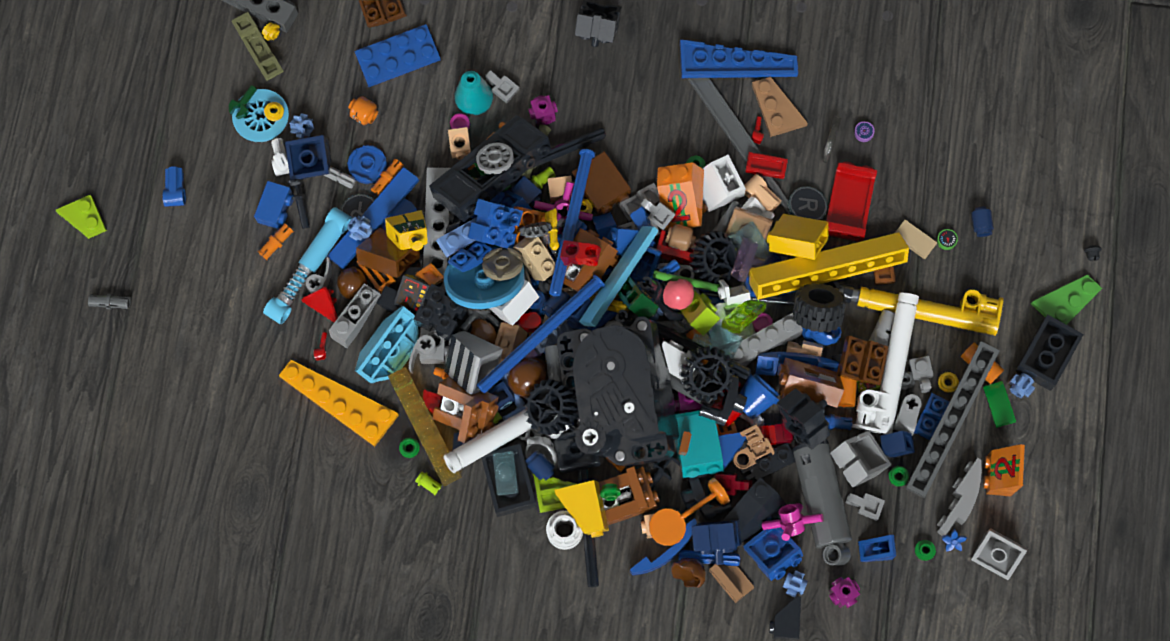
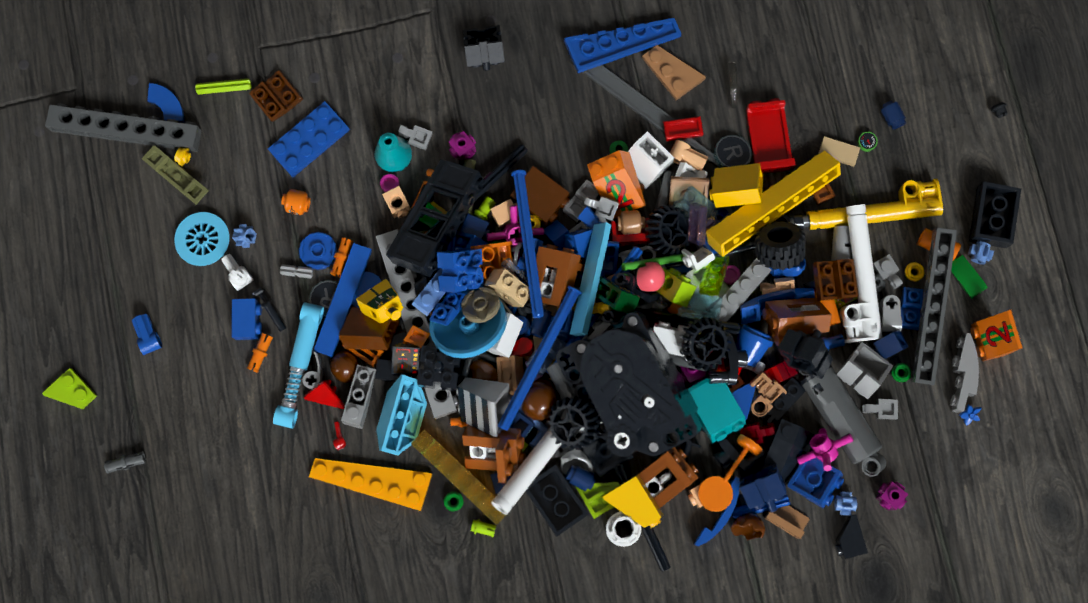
camera: 20 degrees left, 5 degrees up
dark green bar [229,85,257,119] -> none
yellow plate [264,102,284,121] -> none
dark blue slope [285,135,331,180] -> none
medium blue gear [347,216,372,241] -> none
light grey panel [409,335,437,374] -> none
red tile [423,390,443,414] -> none
light grey wheel [476,143,514,174] -> none
clear light blue tile [493,451,518,495] -> none
dark grey gear [520,222,552,238] -> none
yellow piece [545,208,559,250] -> none
leg [560,240,601,266] -> none
green plate [600,483,621,501] -> none
dark orange tile [678,431,692,456] -> none
red hand [751,117,764,145] -> none
tile [854,121,874,142] -> none
blue slope [858,535,896,562] -> none
green plate [915,540,936,561] -> none
light grey slope [971,528,1028,580] -> none
bright green wing [1031,275,1102,325] -> none

